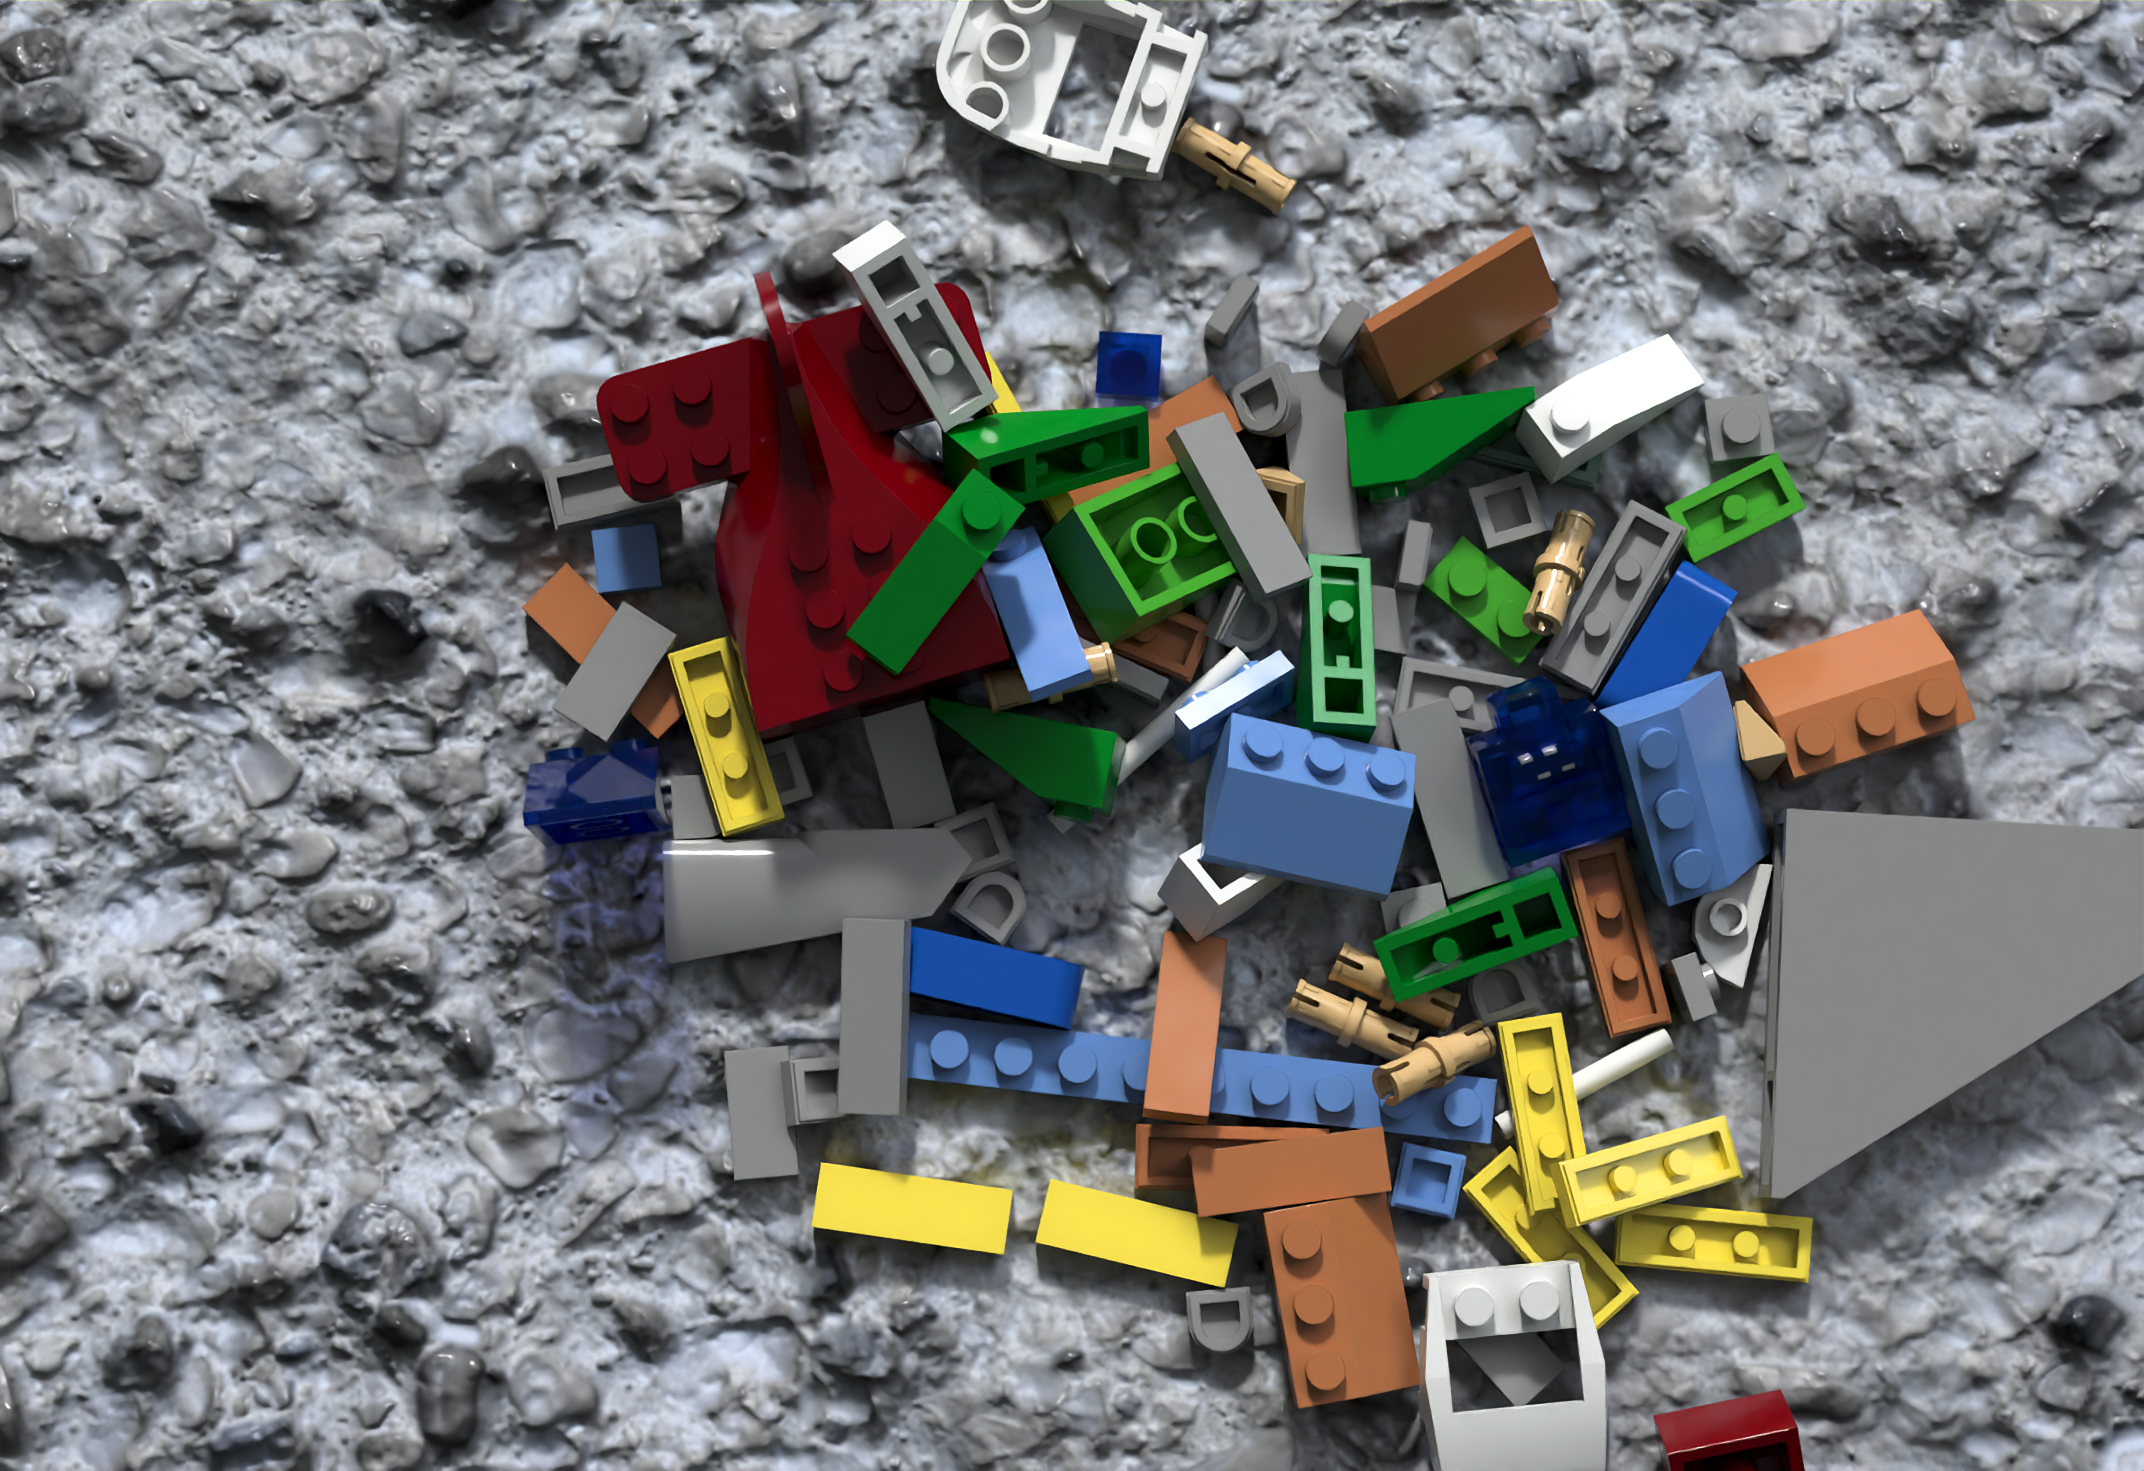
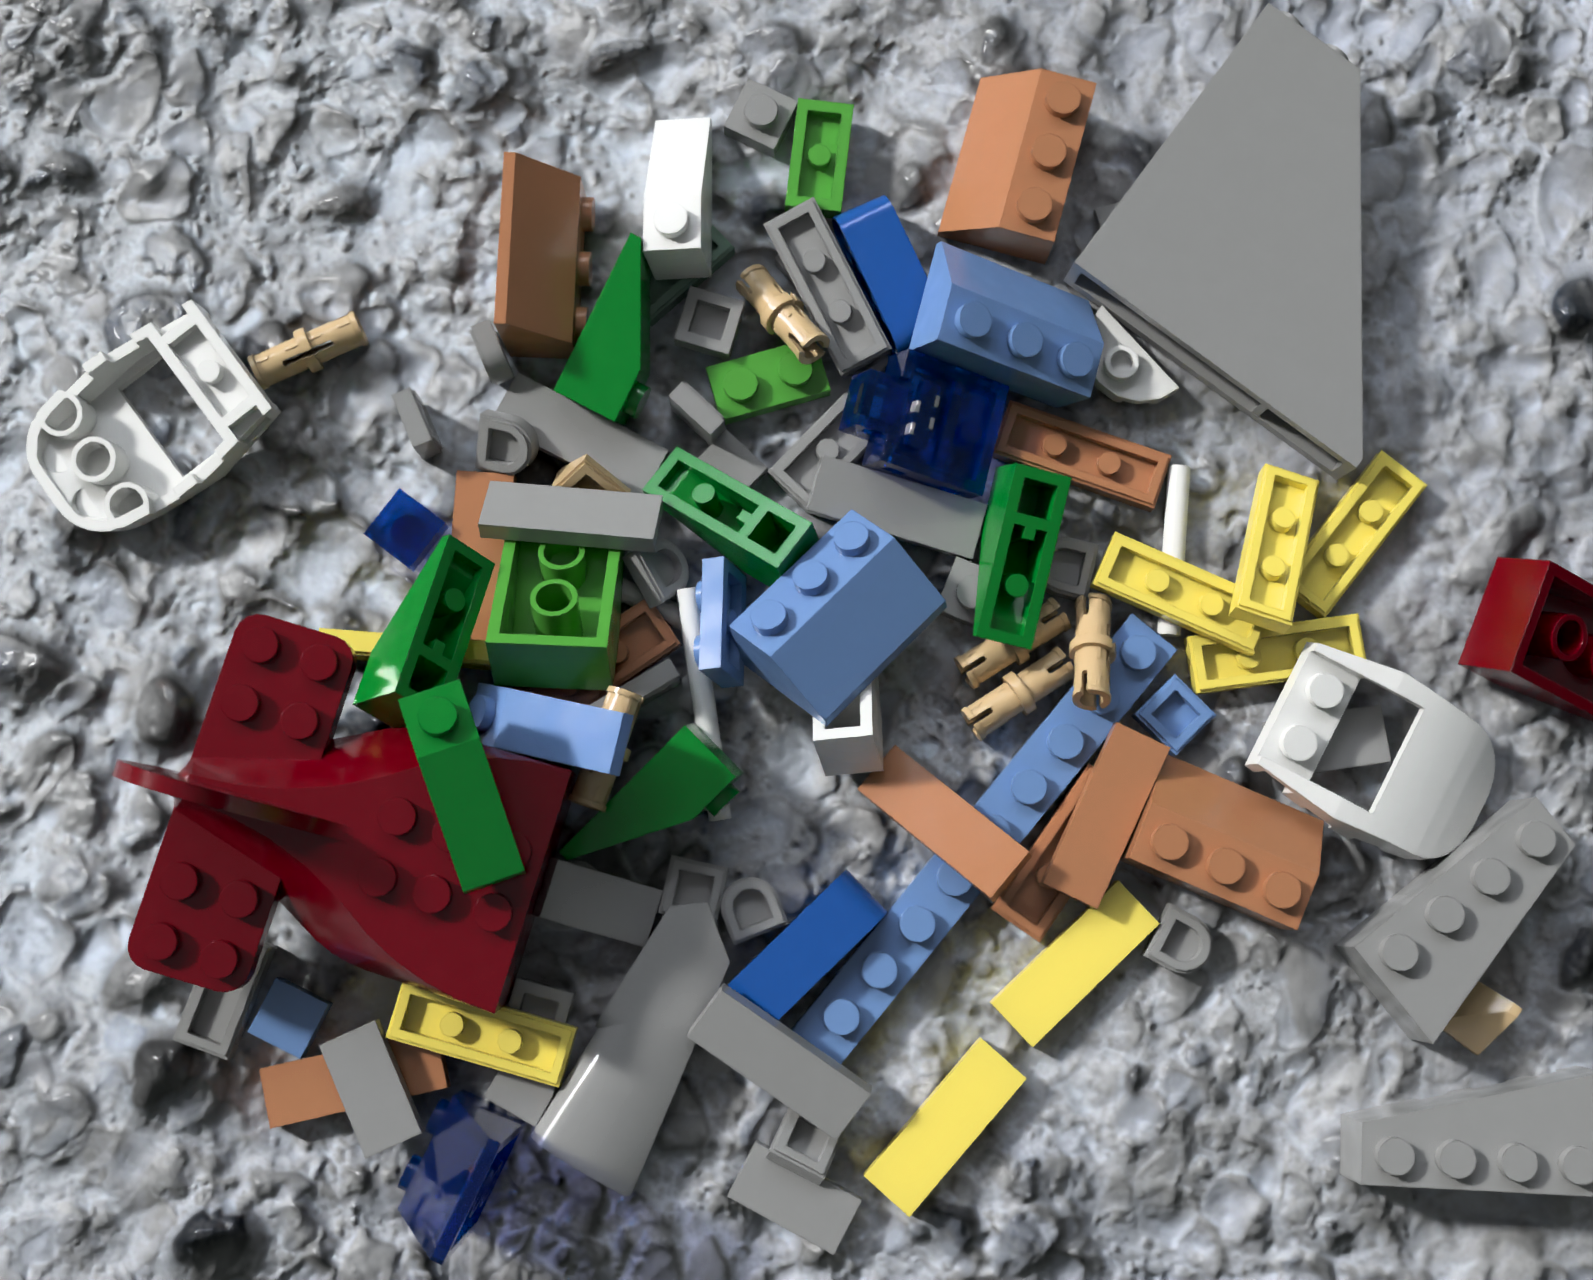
camera: 55 degrees left, 0 degrees up
white slope [832,220,999,432] -> none
light grey plate [1662,952,1721,1025] -> none
tan slope [1733,700,1788,781] -> none

